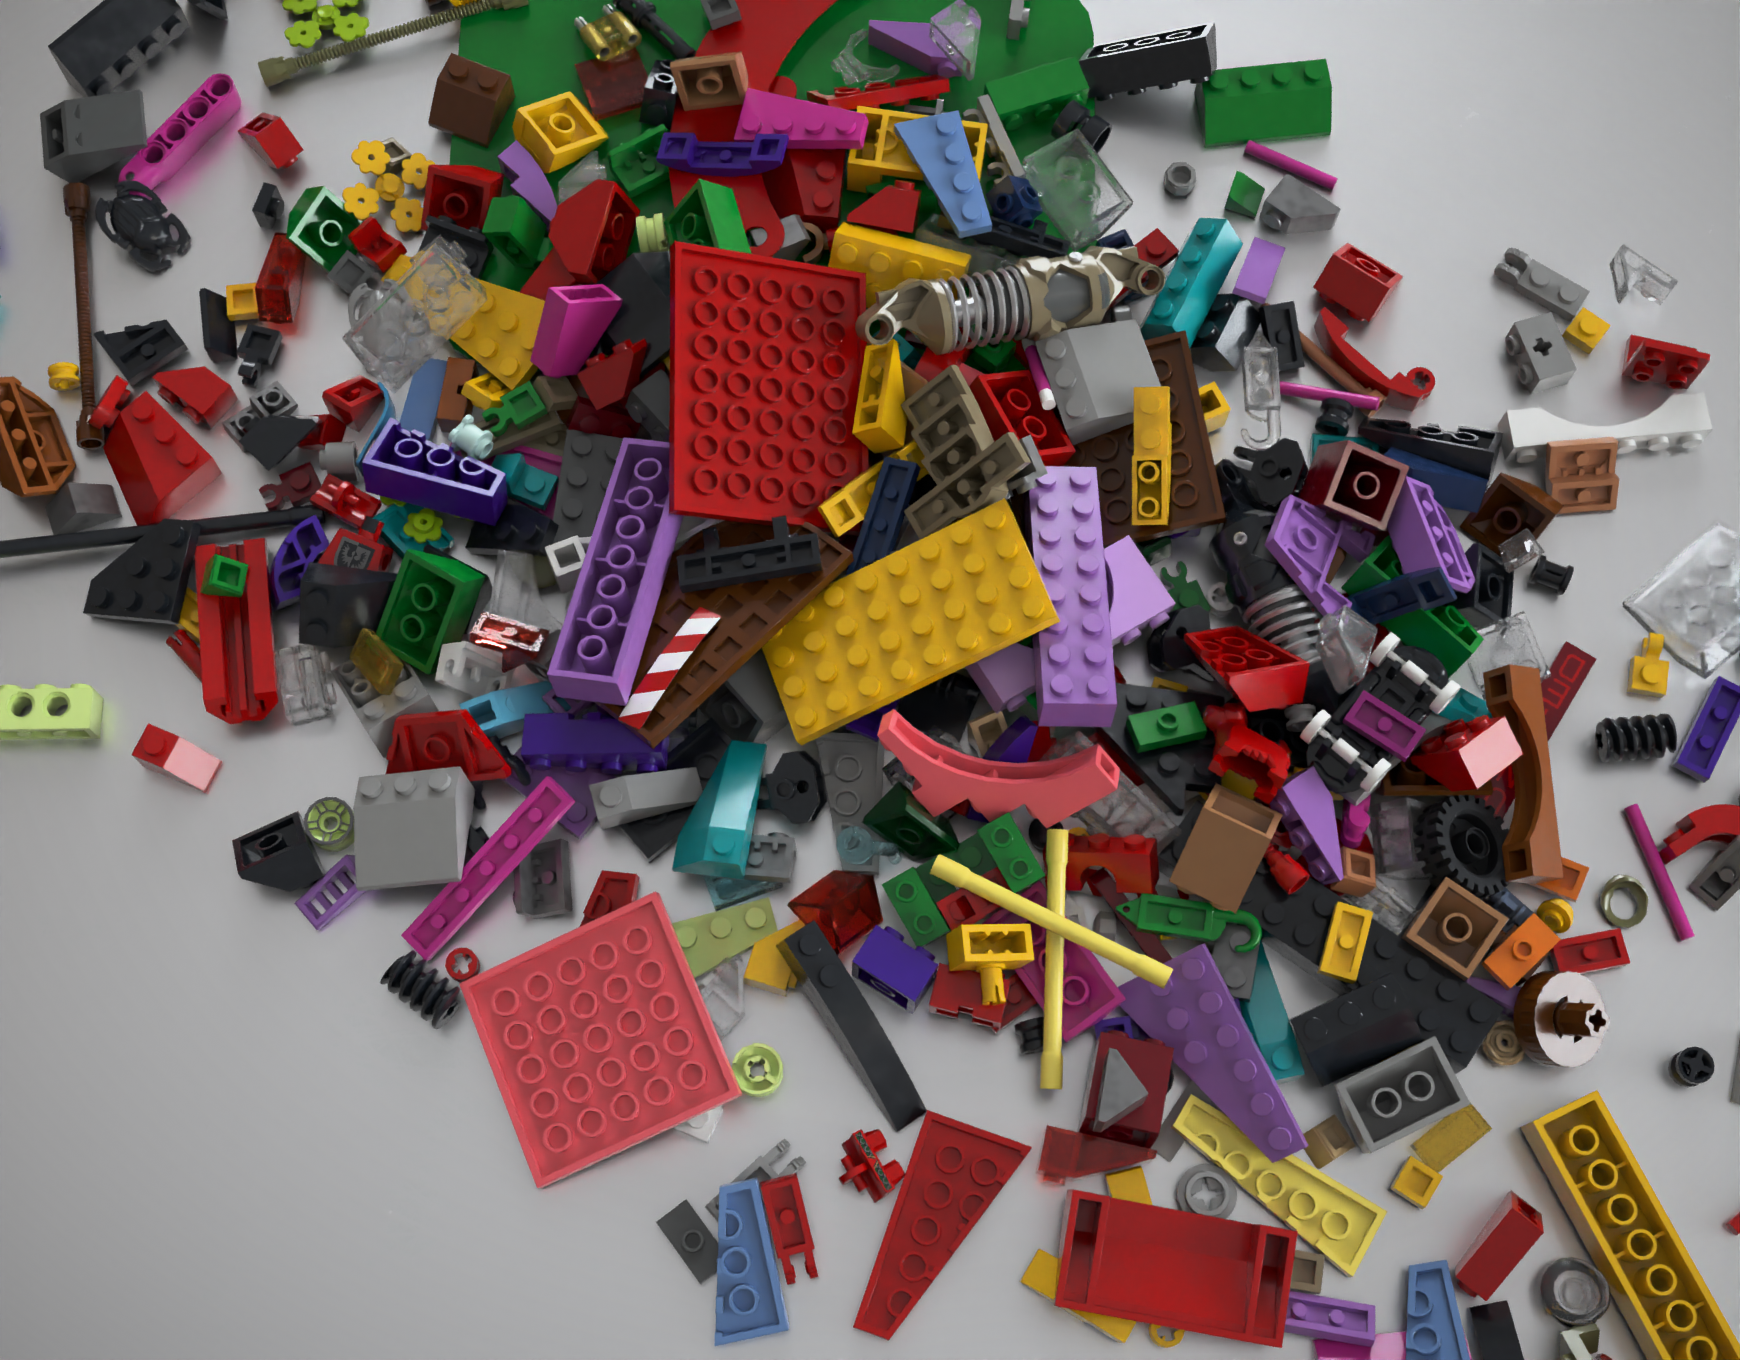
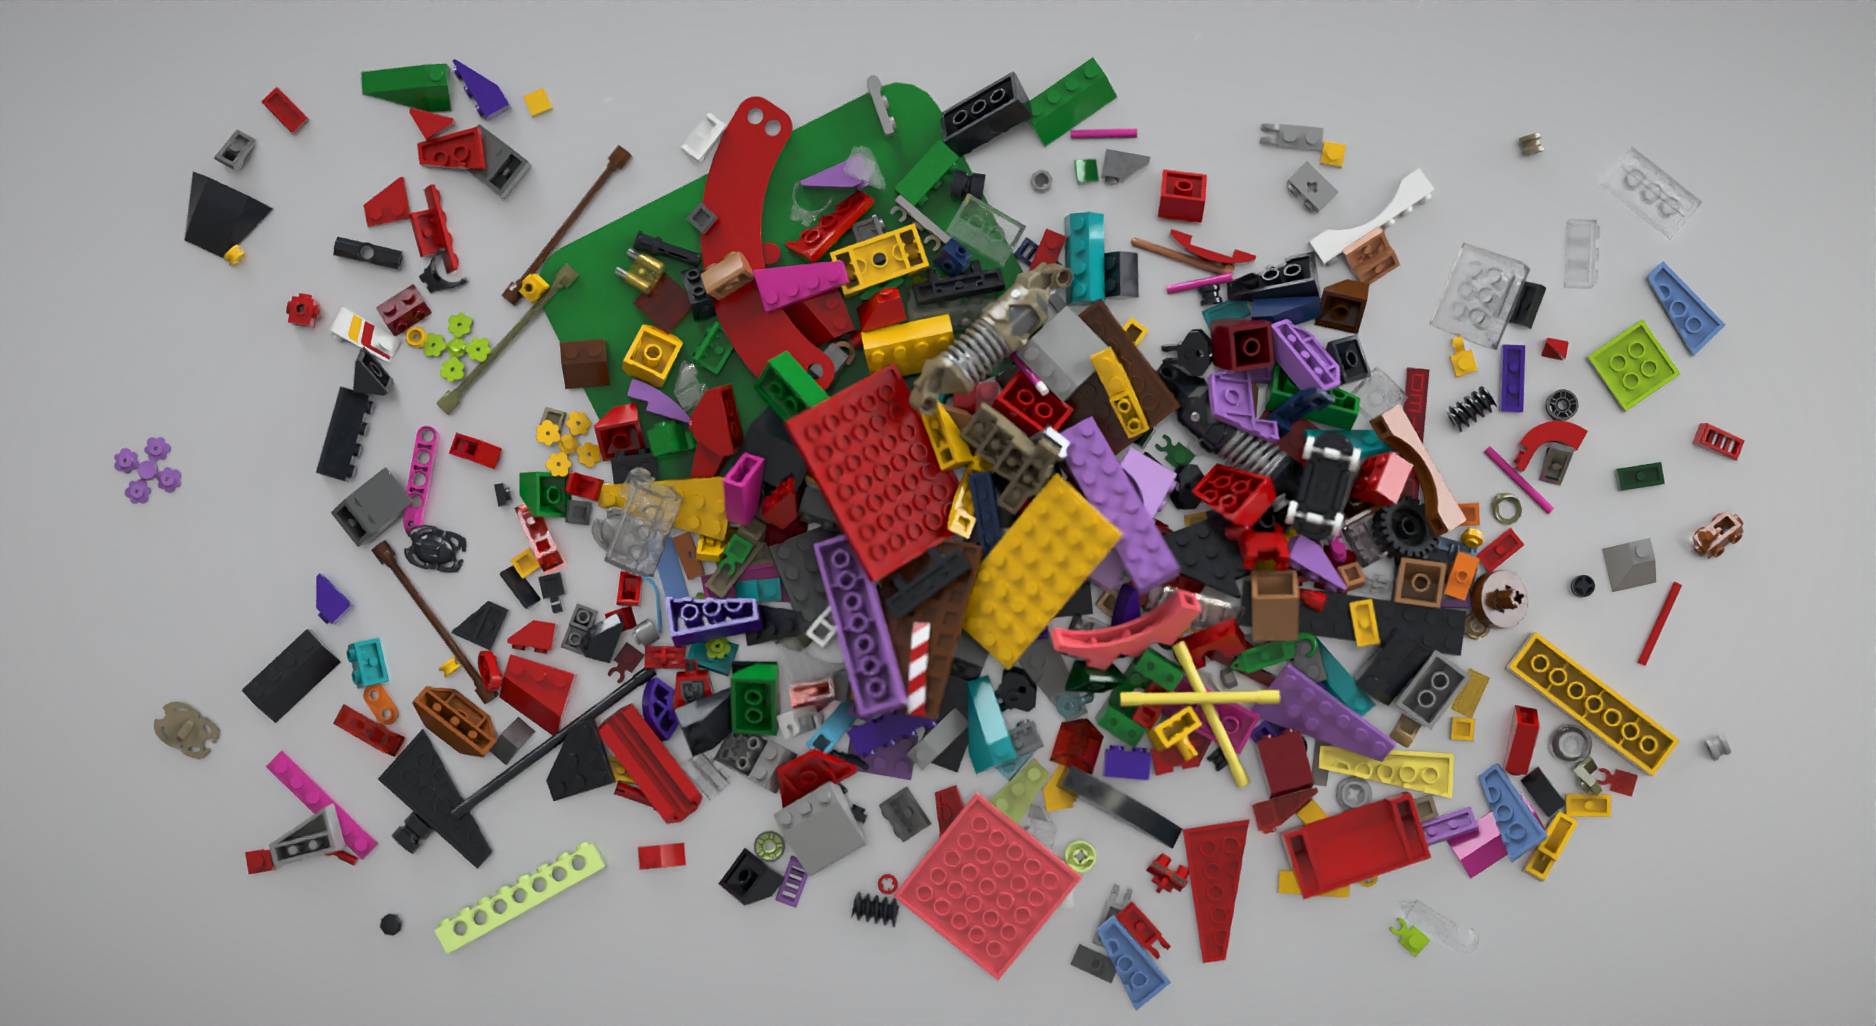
camera: 25 degrees left, 15 degrees up
green slope [200,554,248,597] -> none
clear yellow tile [349,628,404,695] -> none
dark pink plate [401,776,576,960] -> none
light aqua brick [448,414,494,459] -> none
yellowish green wheel [636,213,670,253] -> none
dark purple slope [656,132,789,177] -> none
medium blue wing [894,110,992,238] -> none
flat silver slope [1093,1048,1149,1132] -> none
green plate [1126,701,1207,753] -> none
medium lavender slope [1232,237,1285,304] -> none
clear plate [1241,330,1281,451] -> none
black plate [1258,301,1305,373] -> none
clear slope [1315,605,1378,694] -> none
magenta plate [1343,690,1426,762] -> none
red bush [1406,367,1435,401] -> none
clear slope [1498,528,1545,573] -> none
black bush [1529,554,1574,595] -> none
clear slope [1609,244,1678,306] -> none
red bracket [1622,334,1710,389] -> none

